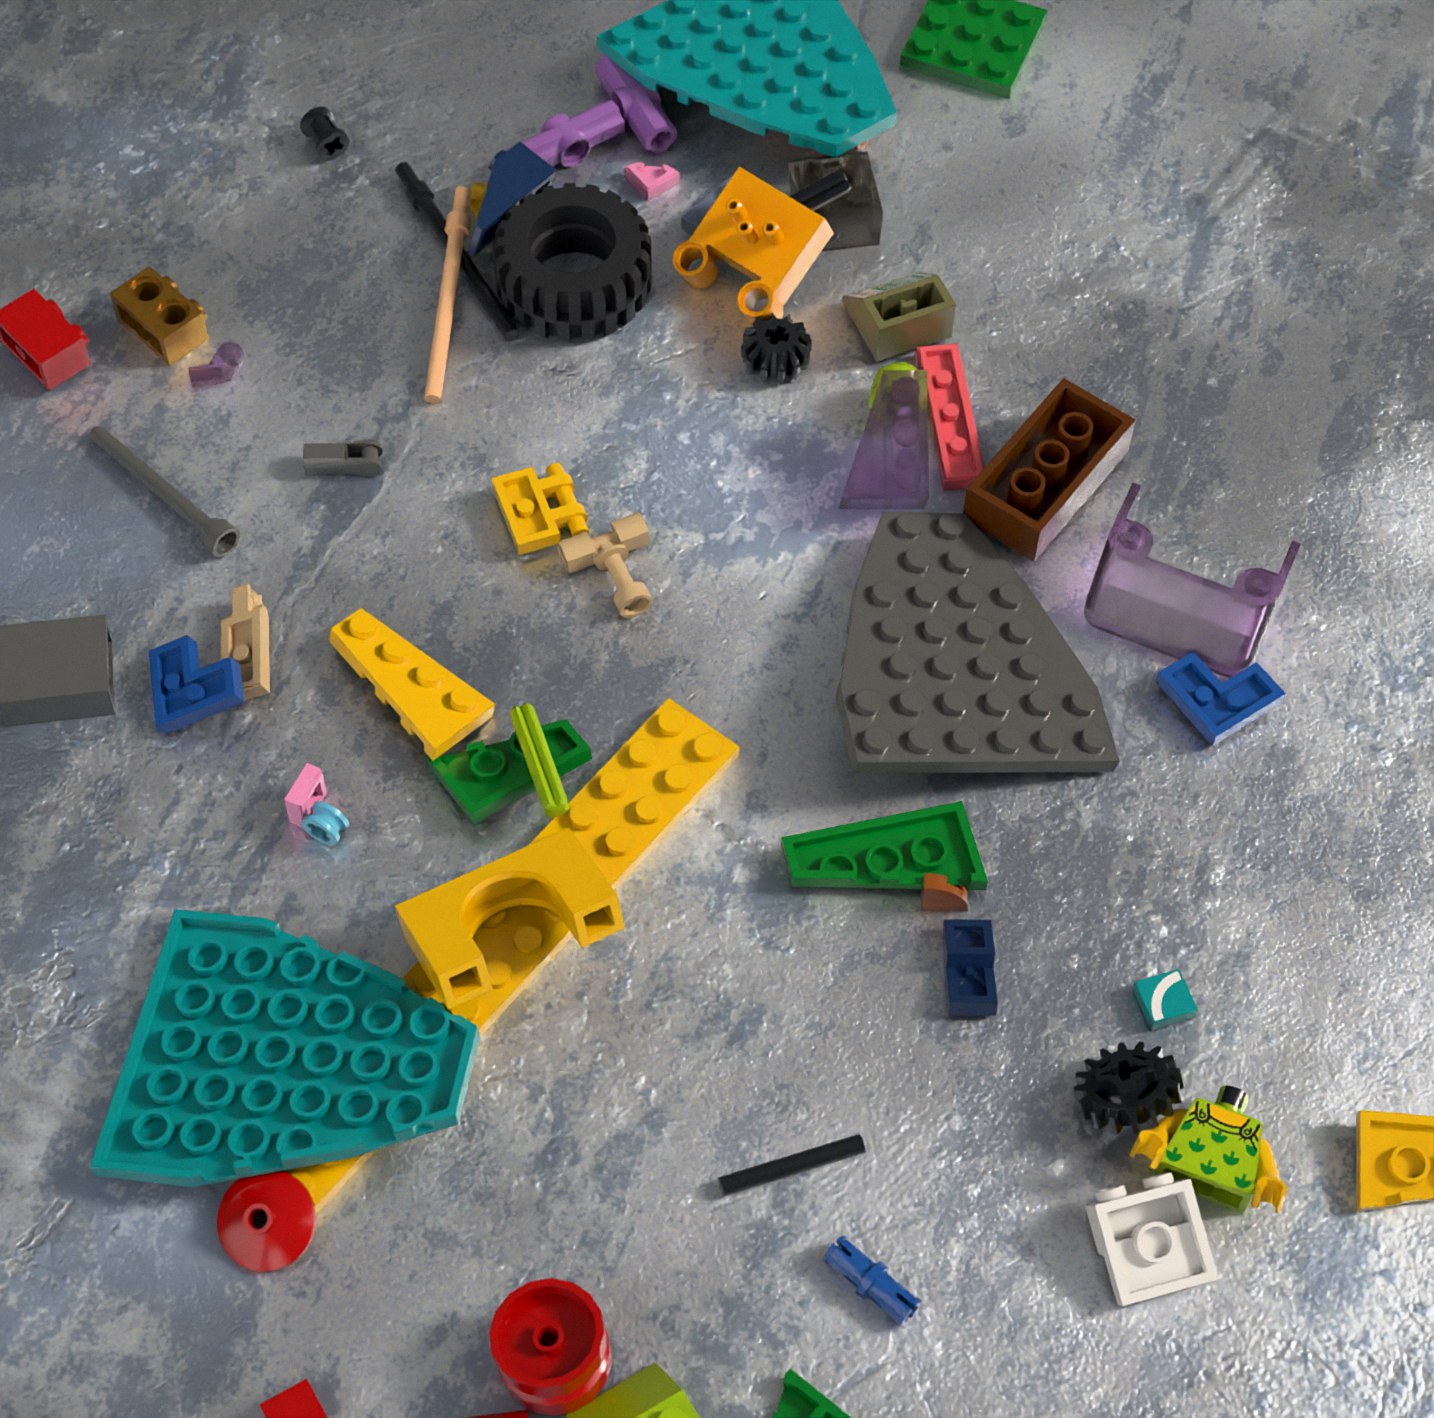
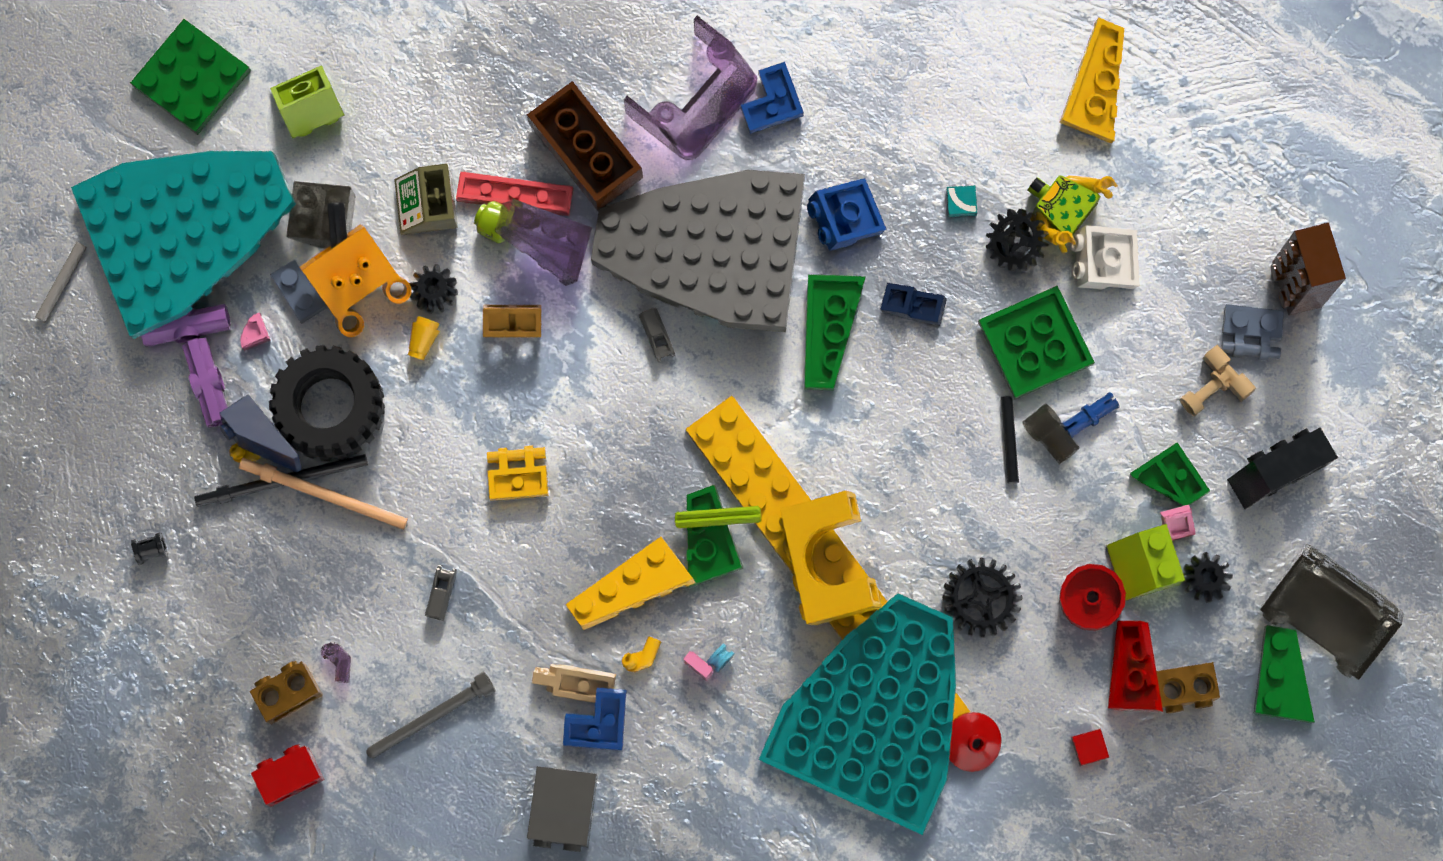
camera: 70 degrees left, 20 degrees up
tan bar [558,512,653,618] -> none
dark orange tile [921,873,968,911] -> none
none -> lime slope [270,65,345,139]
none -> yellow cone [408,316,440,360]
none -> pearl gold brick [483,304,541,337]
none -> yellow arm [622,636,661,672]
none -> dark grey bar [639,308,675,363]
none -> blue plate [807,178,886,251]
none -> black gear [942,558,1023,638]
none -> green plate [978,285,1095,400]
none -> clear smoke piece [1022,404,1080,465]

